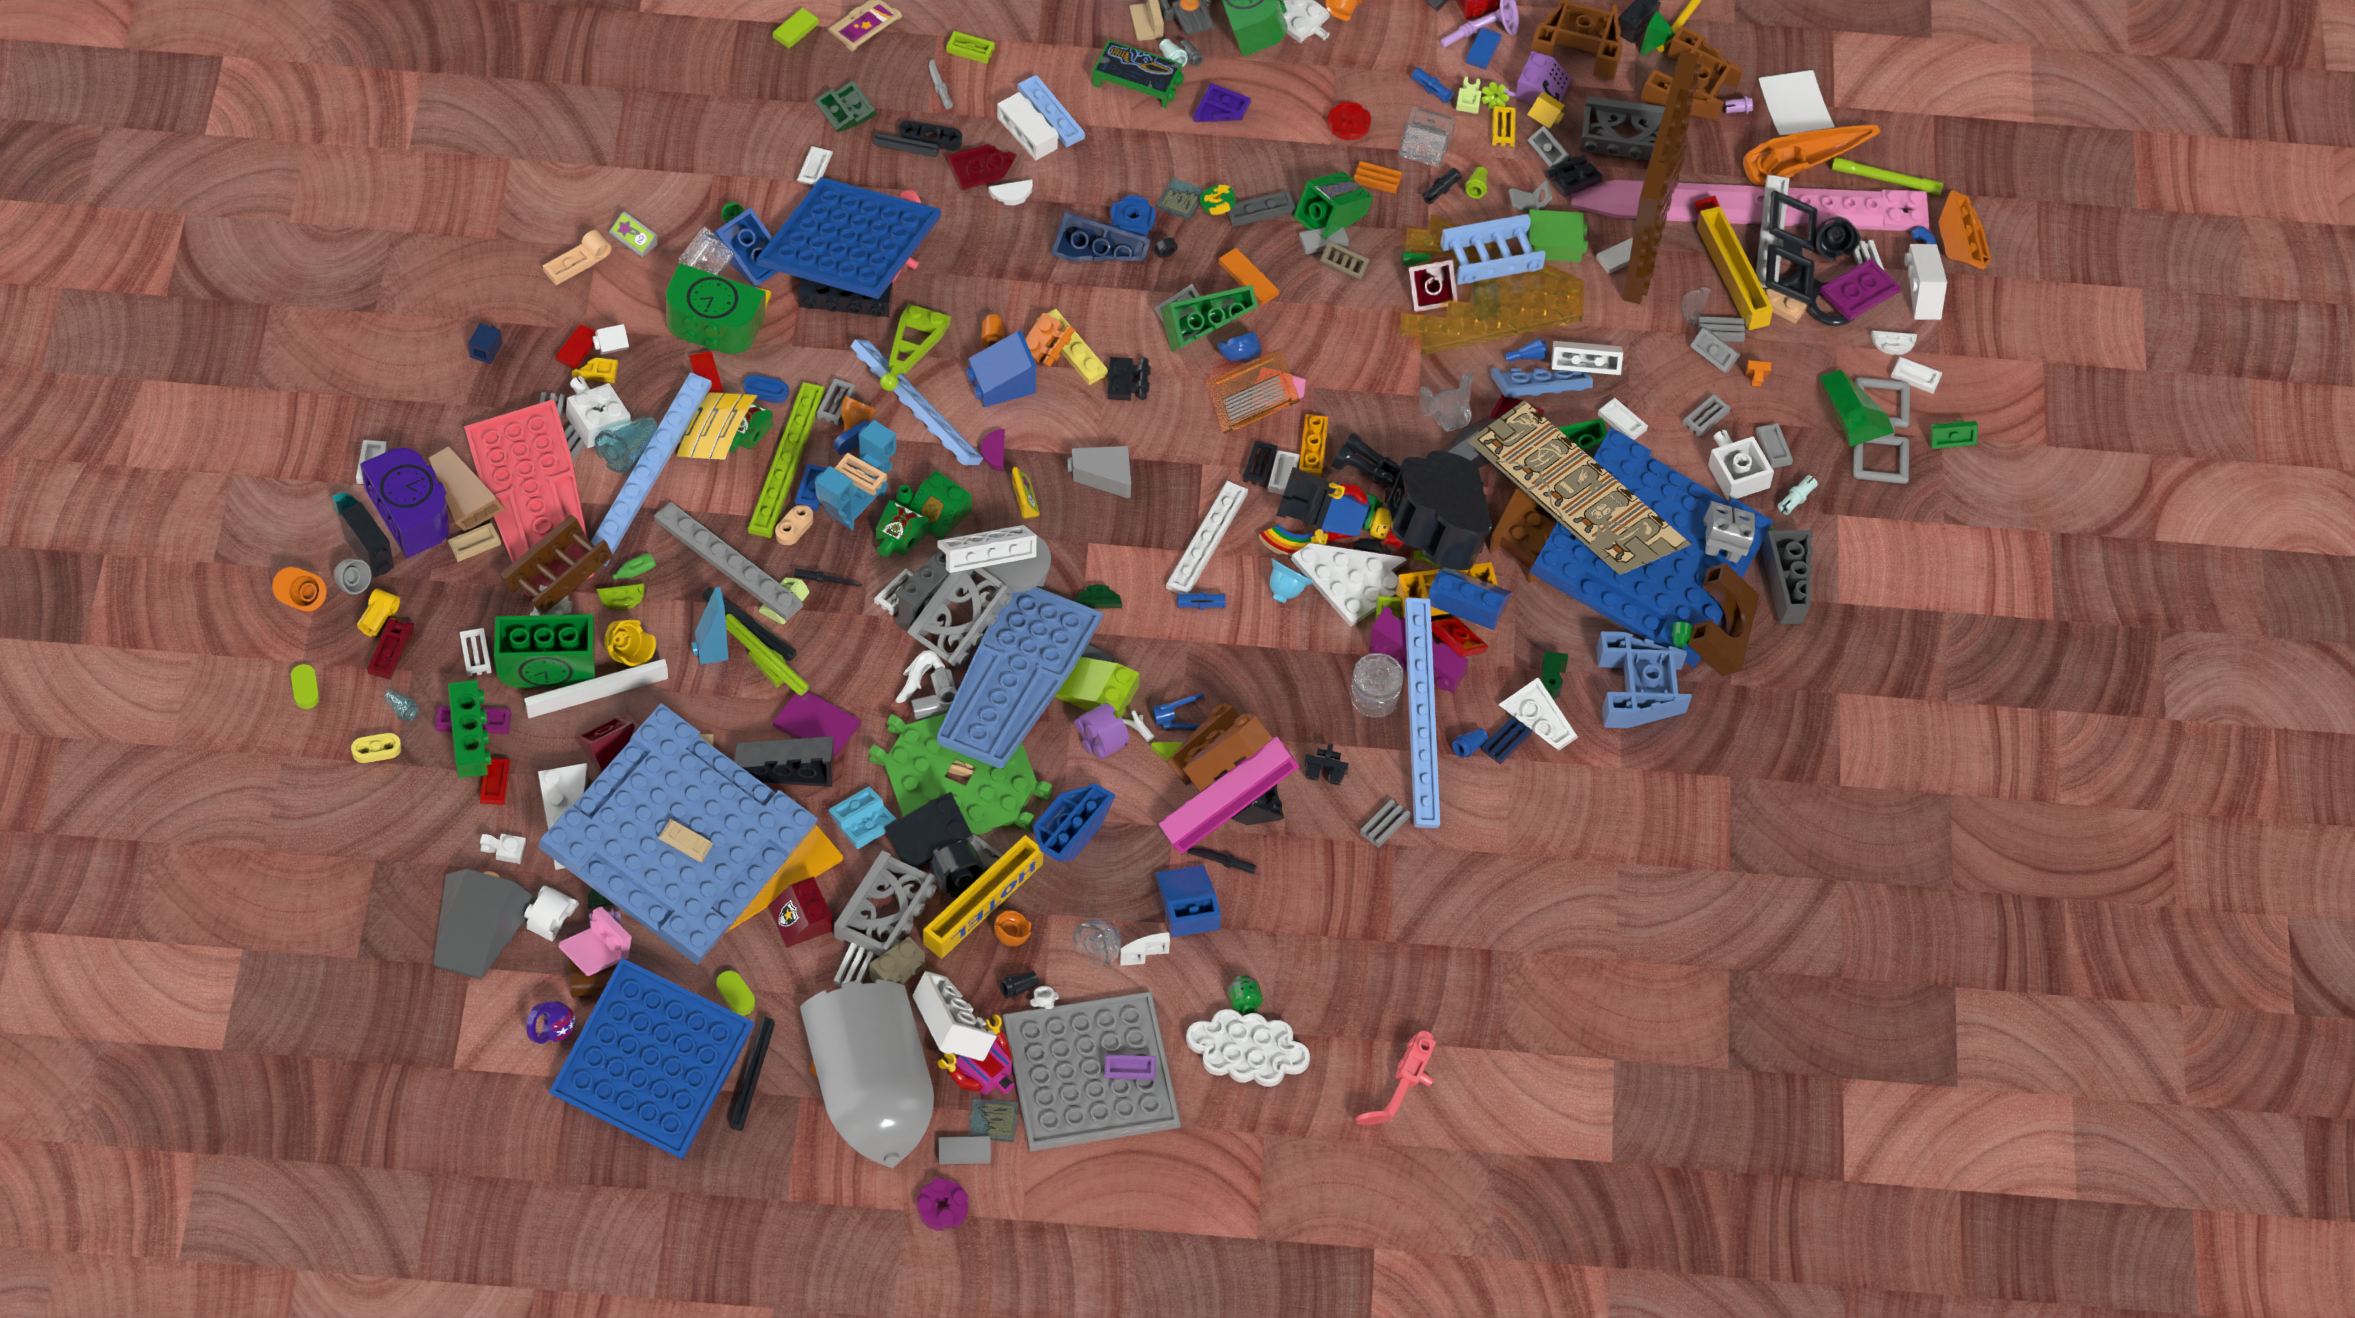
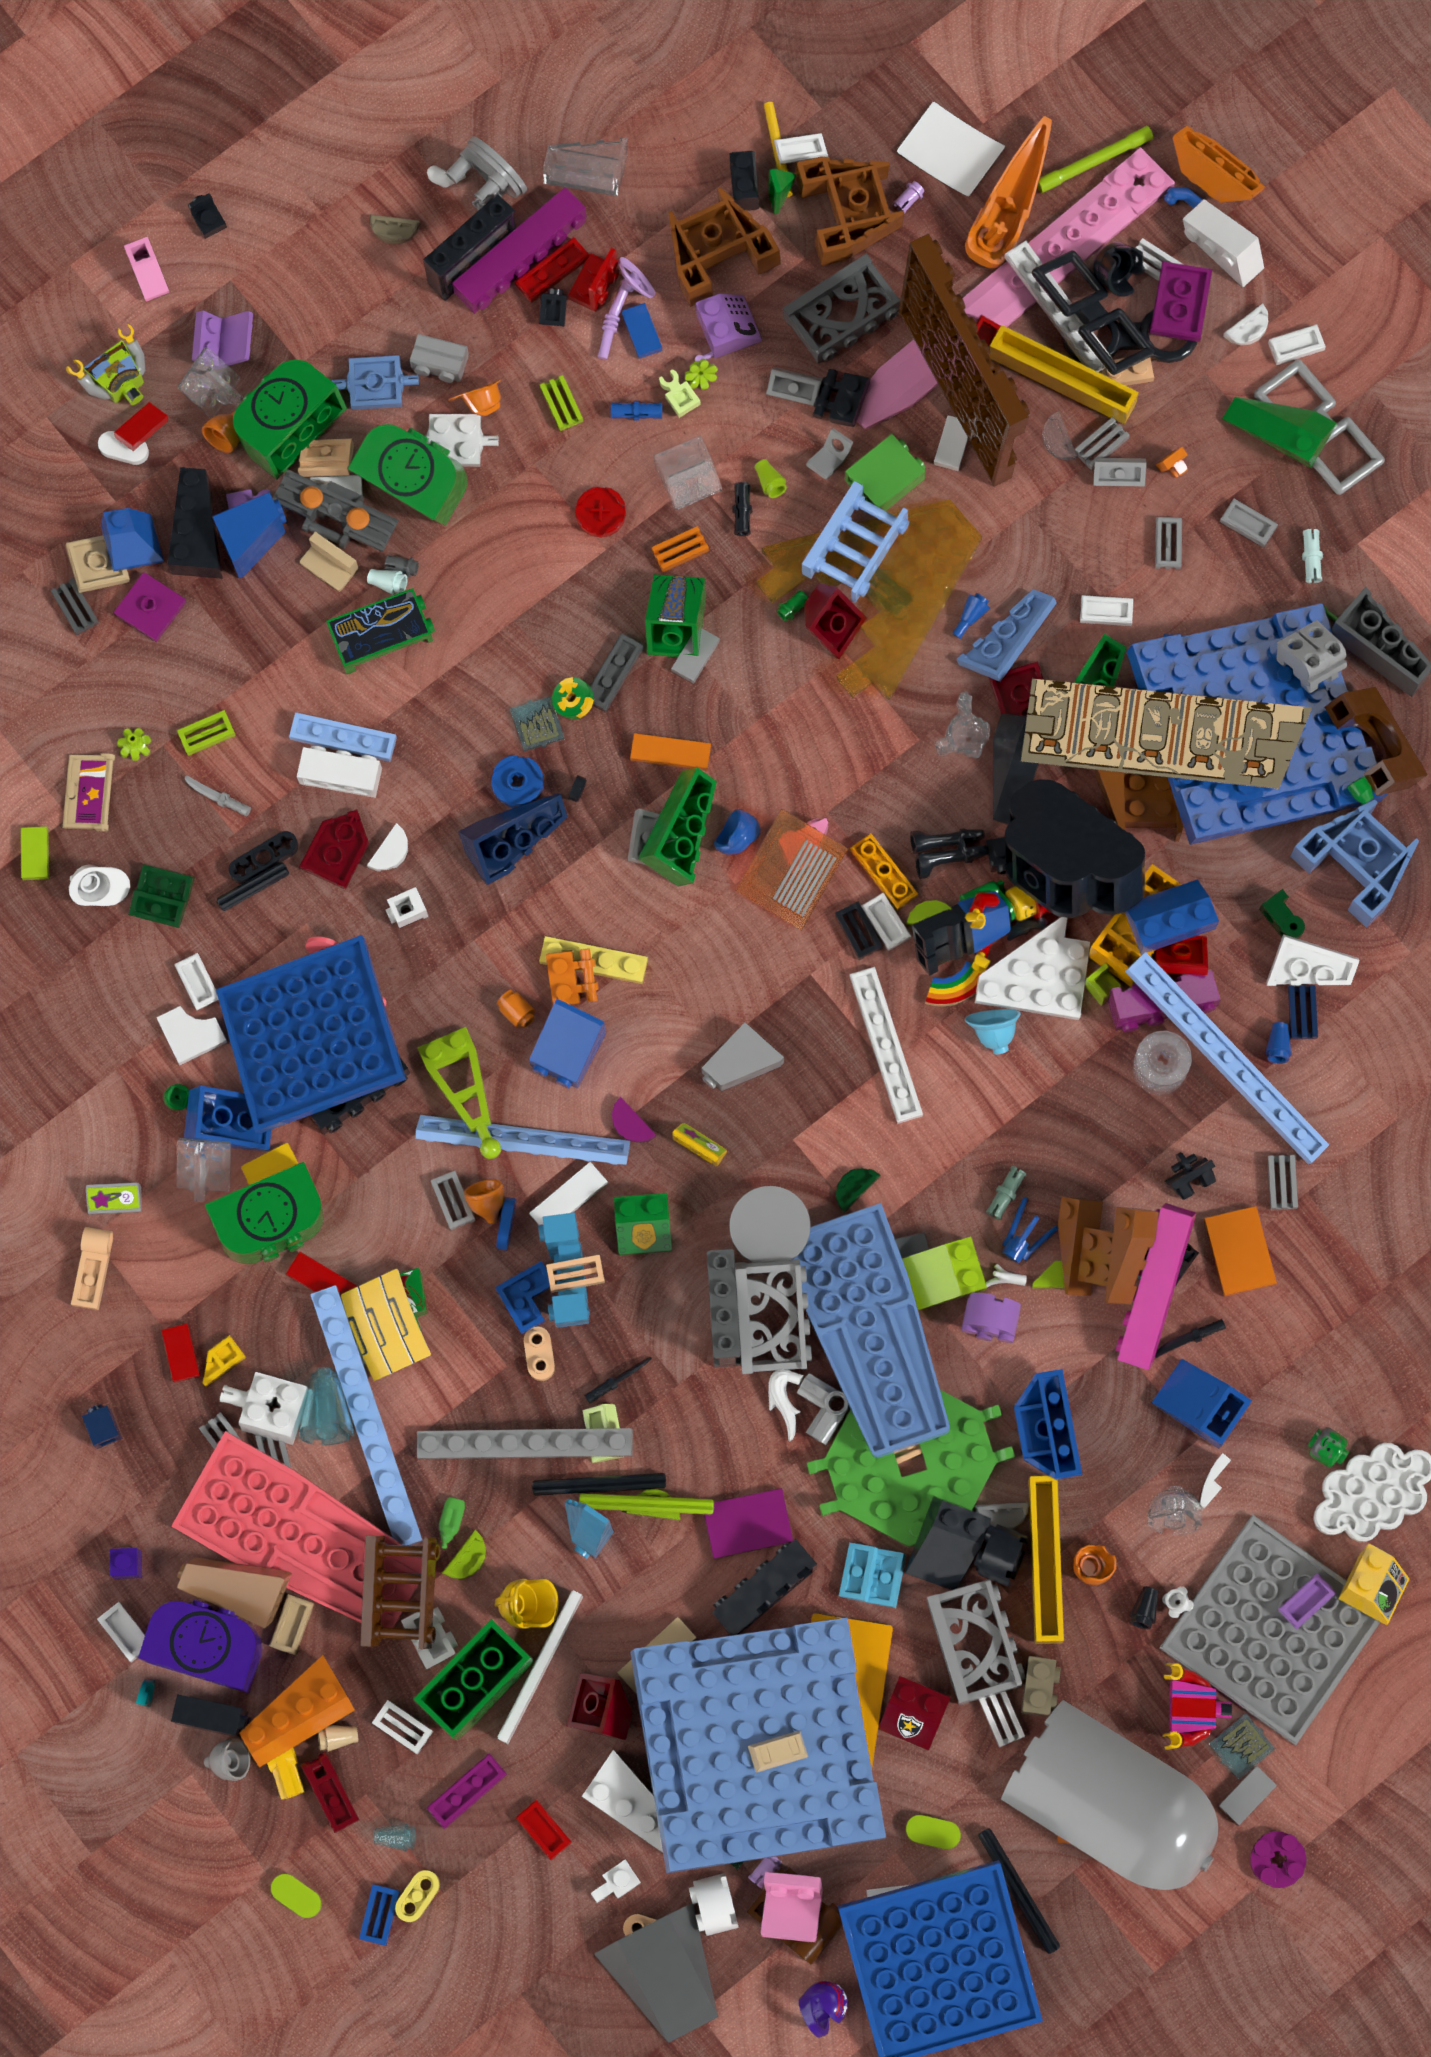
camera: 35 degrees left, 20 degrees up
orange piece [272,567,327,612] -> none
green brick [448,680,492,778] -> none
white brick [593,324,629,355] -> none
blue tile [743,375,789,403] -> none
lime tile [748,382,825,538] -> none
white tile [874,569,914,615] -> none
green torso [876,500,929,558] -> none
green hose [895,485,914,508] -> none
white wedge [912,971,997,1061] -> none
white fence [938,525,1037,573] -> none
black plate [1108,357,1151,401] -> none
blue pin [1177,591,1226,610] -> none
dark purple wing [1193,83,1251,122] -> none
dark tan slope [1318,241,1370,280] -> none
yellow tile [1492,106,1516,147] -> none
yellow brick [1527,92,1565,129] -> none
white brick [1551,341,1623,375] -> none
white brick [1708,430,1774,501] -> none
green tile [1929,419,1978,449] -> none
none -> white piece [69,864,130,906]
none -> dark purple brick [110,1548,142,1580]
none -> lime plant [117,728,151,761]
none -> white tile [156,1006,227,1065]
none -> orange wedge [239,1655,355,1768]
none -> tan cone [318,1725,358,1752]
none -> blue tile [359,1885,400,1946]
none -> white brick [385,887,428,928]
none -> white tile [529,1162,608,1225]
none -> lime tile [540,375,583,431]
none -> white tile [774,133,828,164]
none -> sand green pin [986,1166,1027,1220]
none -> orange tile [1204,1206,1277,1297]
none -> yellow slope [1338,1544,1409,1626]

